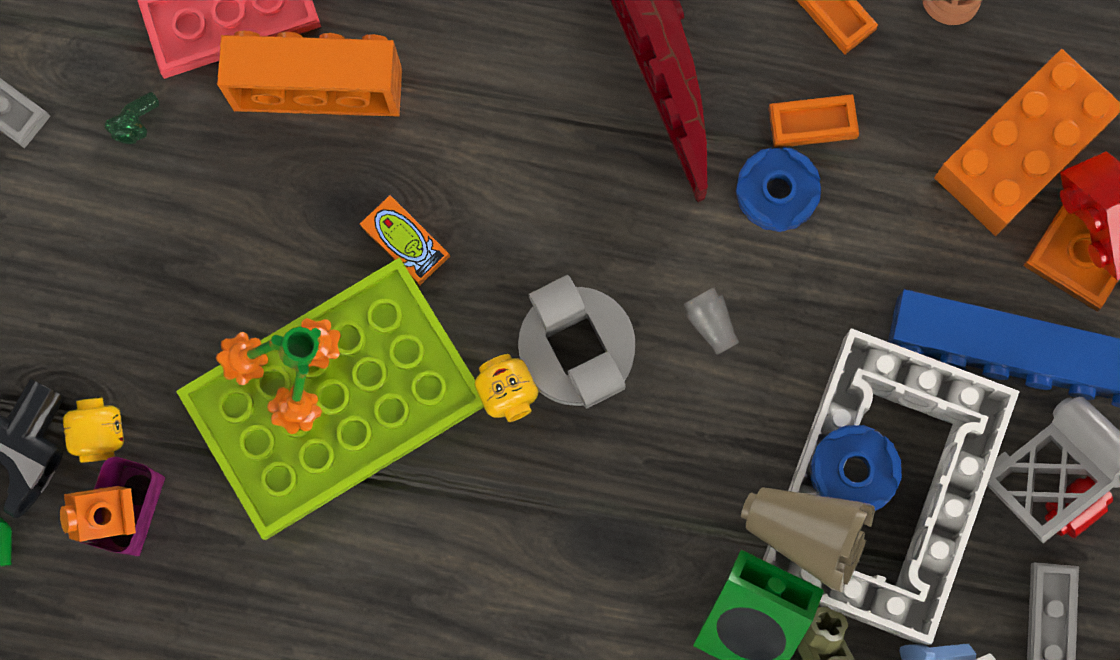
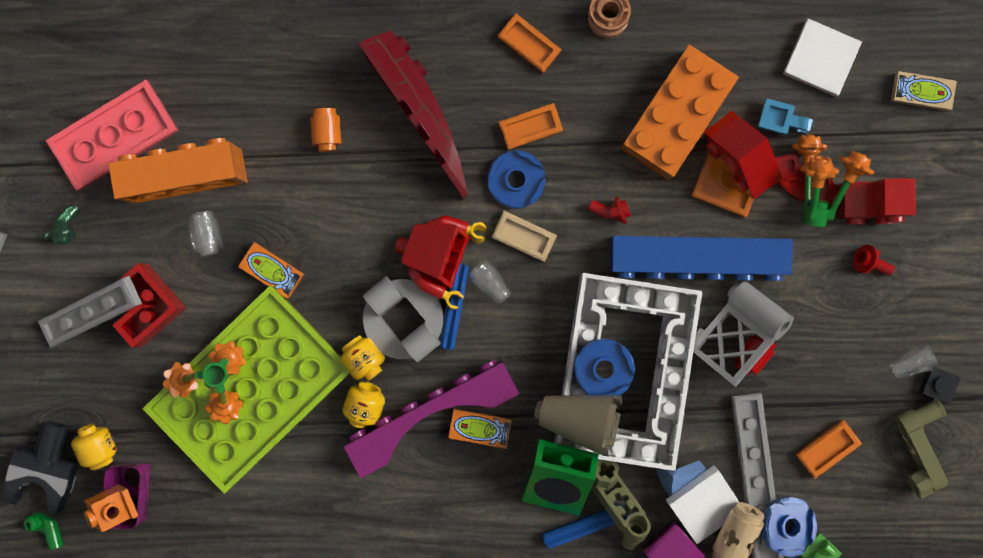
camera: 15 degrees left, 10 degrees up
none -> light grey tile [38,276,142,348]
none -> red brick [112,263,187,348]
none -> clear brick [188,211,223,256]
none -> orange brick [310,108,342,152]
none -> yellow head [343,382,385,428]
none -> magenta arch [344,359,519,479]
none -> red torso [395,215,487,310]
none -> blue axle [439,264,469,350]
none -> tile [448,408,512,449]
none -> tan tile [492,211,557,262]
none -> red plate [588,196,631,225]

